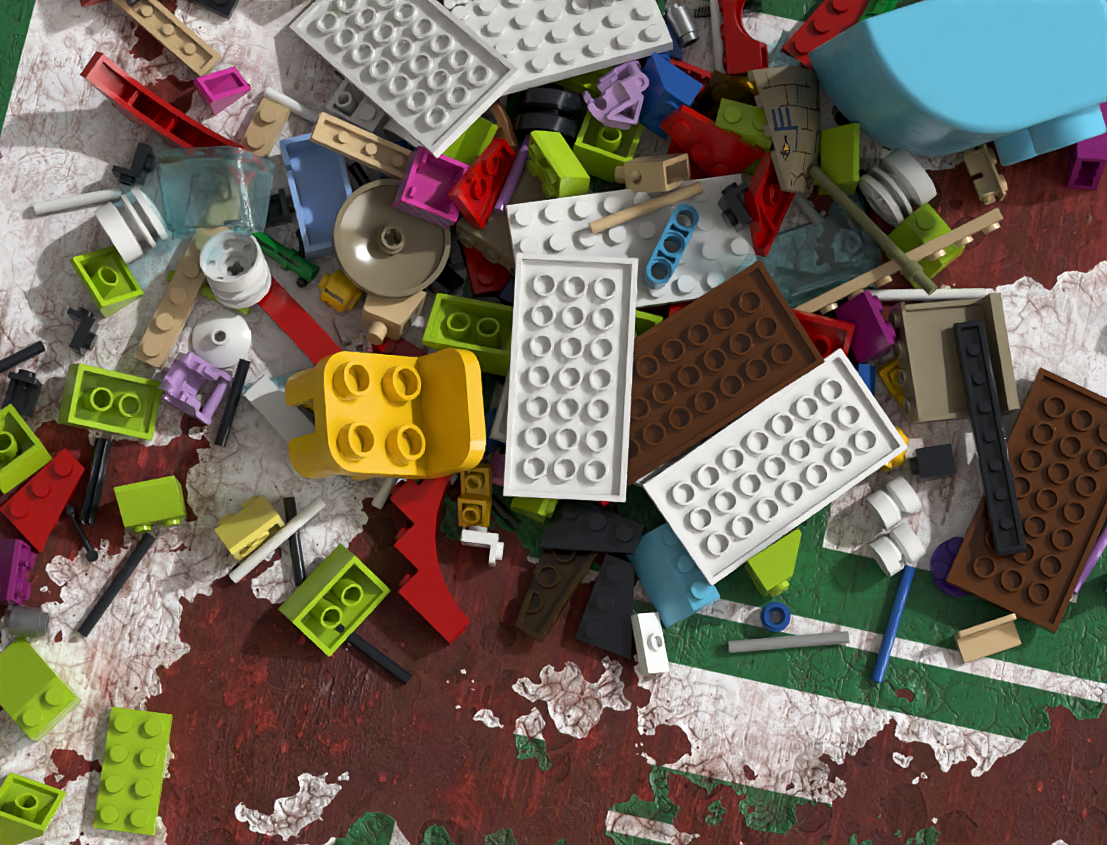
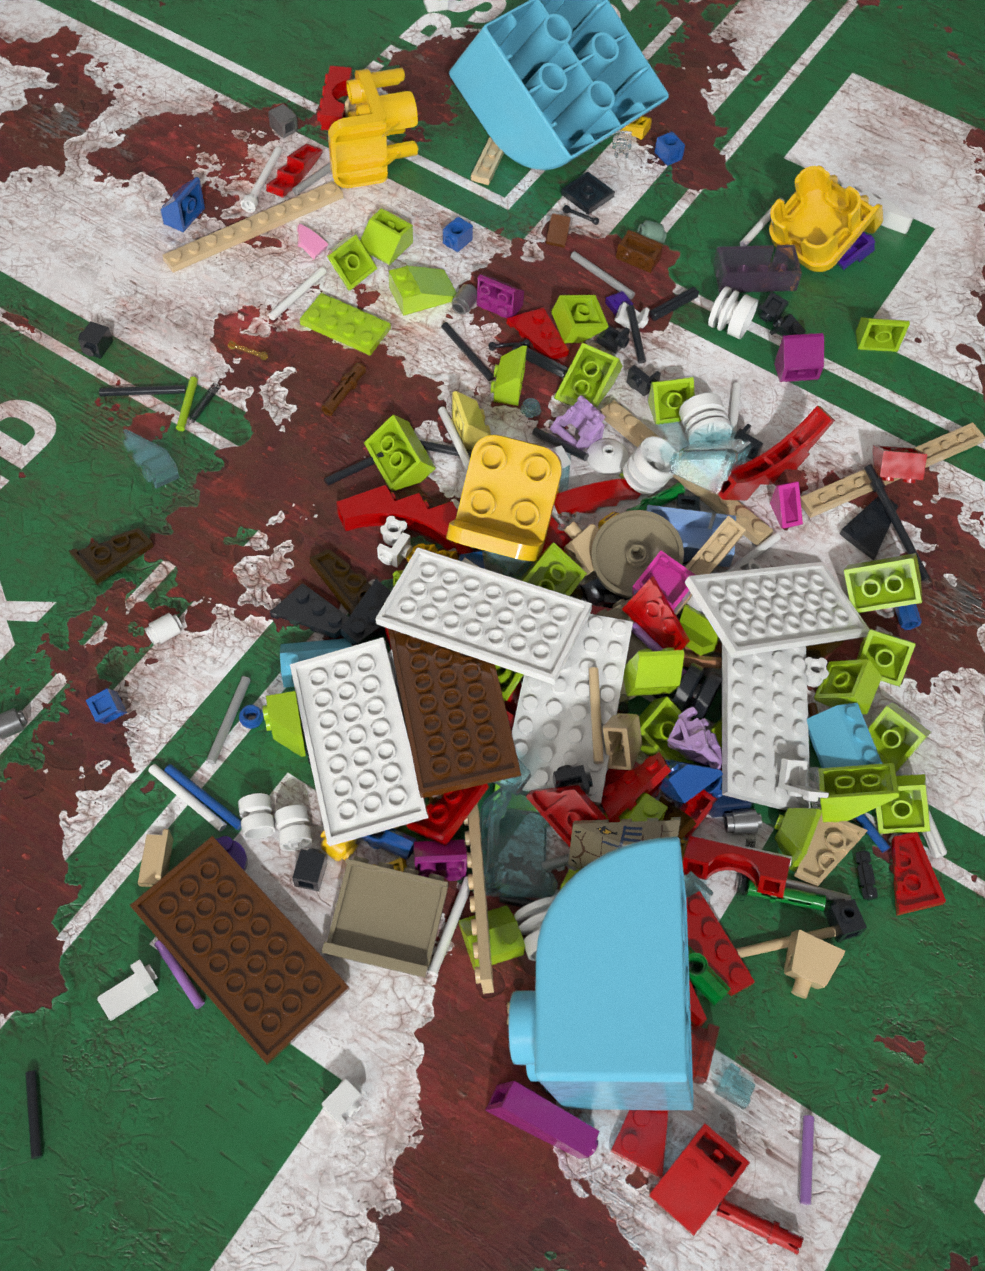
camera: 105 degrees right, 20 degrees down
white plate [631,612,670,675] -> none
dark azure beam [642,204,699,290] -> none
olive bar [808,165,937,295] -> none
black tile [953,319,1027,557] -> none
none -> blue brick [86,688,127,724]
none -> white brick [145,613,182,645]
none -> white bar [148,764,227,832]
none -> reddish brown pin [321,363,366,416]
none -> white brick [380,516,407,546]
none -> clear light blue plate [520,398,541,418]

